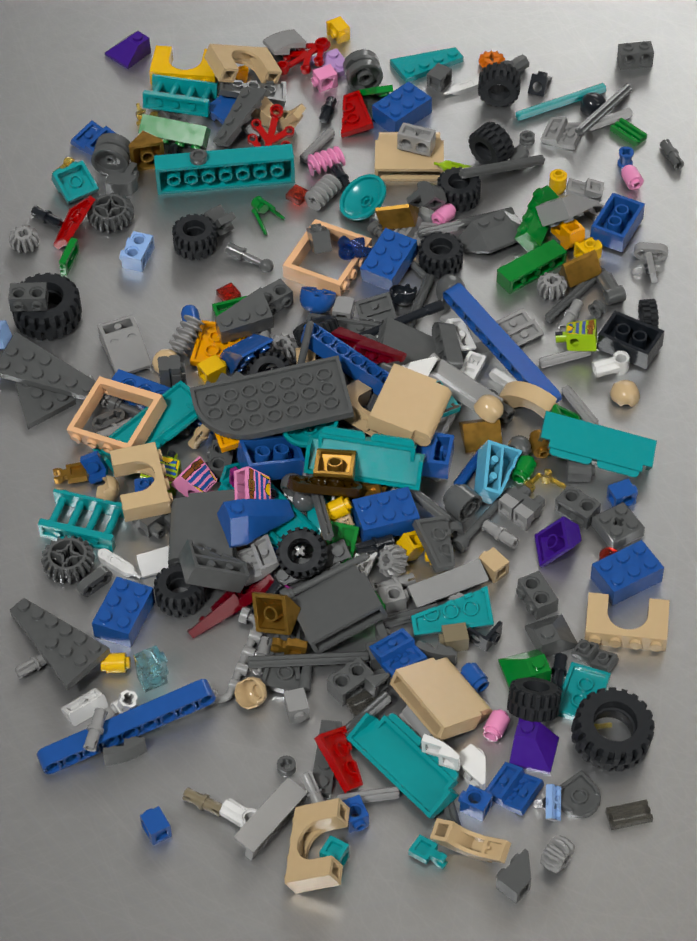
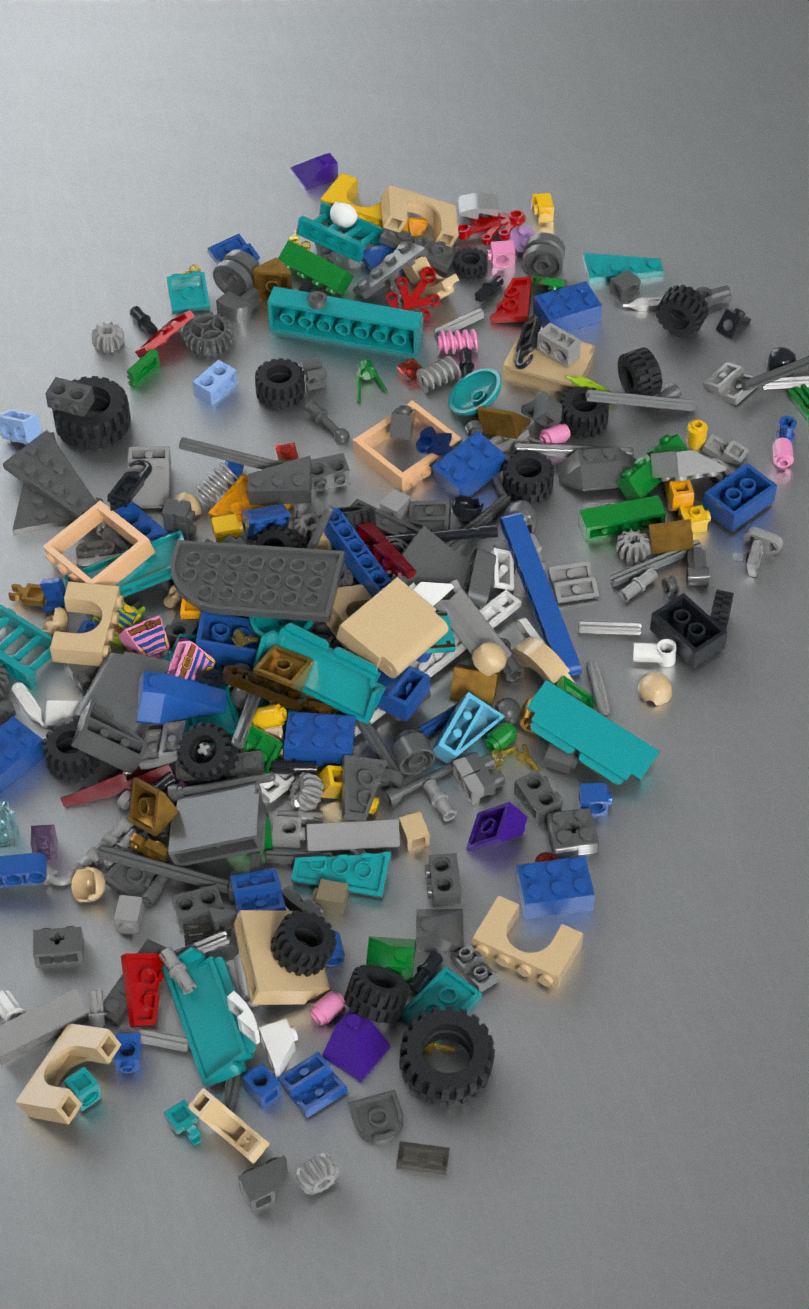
camera: 20 degrees right, 0 degrees up
dark grey bush [277,755,296,777] -> none
blue cylinder [300,286,336,314] -> none
black bracket [467,621,503,652] -> none
orange gear [479,50,505,68] -> none
teal axle [515,83,606,121] -> none
dark grey bush [520,130,535,146] -> none
light blue piece [532,783,561,822] -> none
lime torso [555,319,598,351] -> none
none -> clear purple brick [30,825,58,860]
none -> dark grey brick [33,926,84,967]
none -> black plate [107,459,153,511]
none -> light grey pin [159,947,197,995]
none -> dark grey axle [179,437,283,470]
none -> black axle [195,669,229,687]
none -> clear yellow hand [231,630,261,647]
none -> black tyre [270,910,337,977]
none -> white hair [330,201,358,228]
none -> black tyre [454,247,488,281]
none -> black plate [515,313,542,370]

